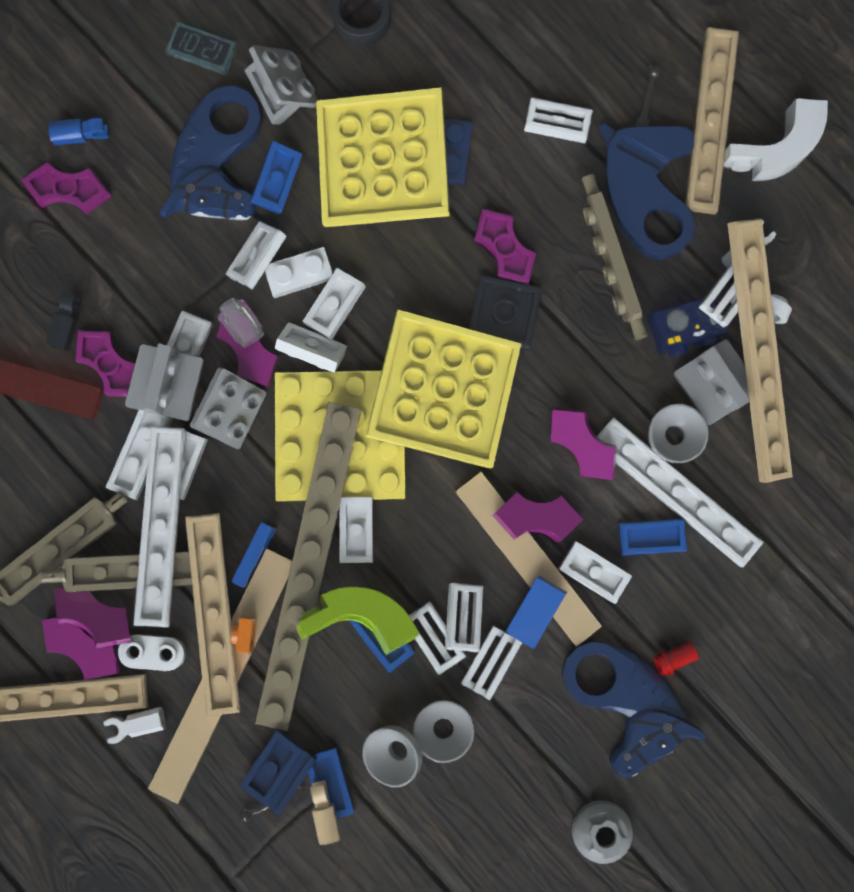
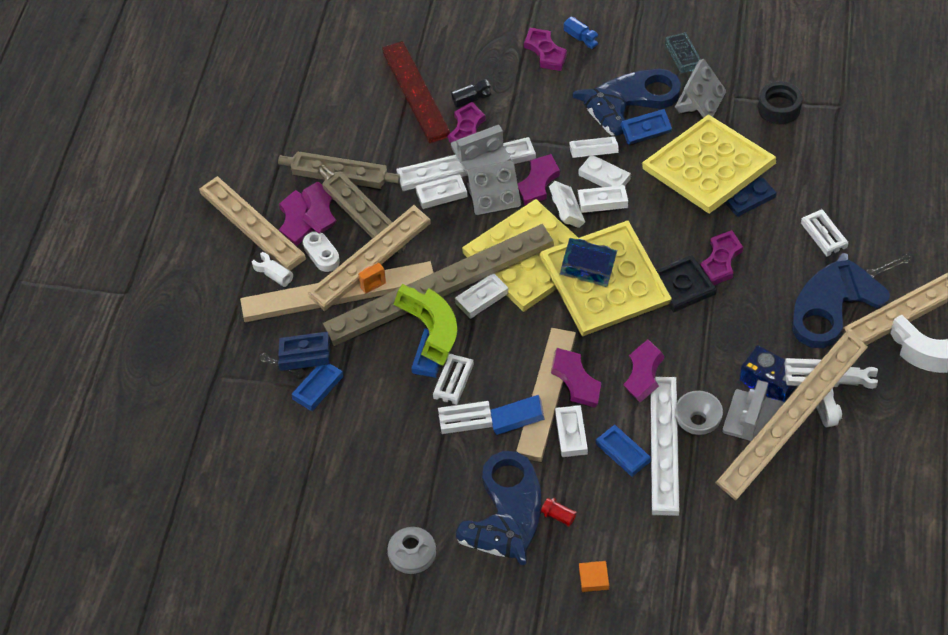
camera: 60 degrees right, 30 degrees down
white tile [134,426,185,627] -> none
clear brick [218,298,264,348] -> none
blue tile [231,522,277,588] -> none
tan bar [310,780,341,845] -> none
light grey piece [363,725,422,787] -> none
light grey piece [413,700,474,763] -> none
white tile [445,583,483,652] -> none
dark tan plate [582,174,648,340] -> none
none -> clear blue brick [560,238,617,287]
none -> orange tile [579,561,609,592]

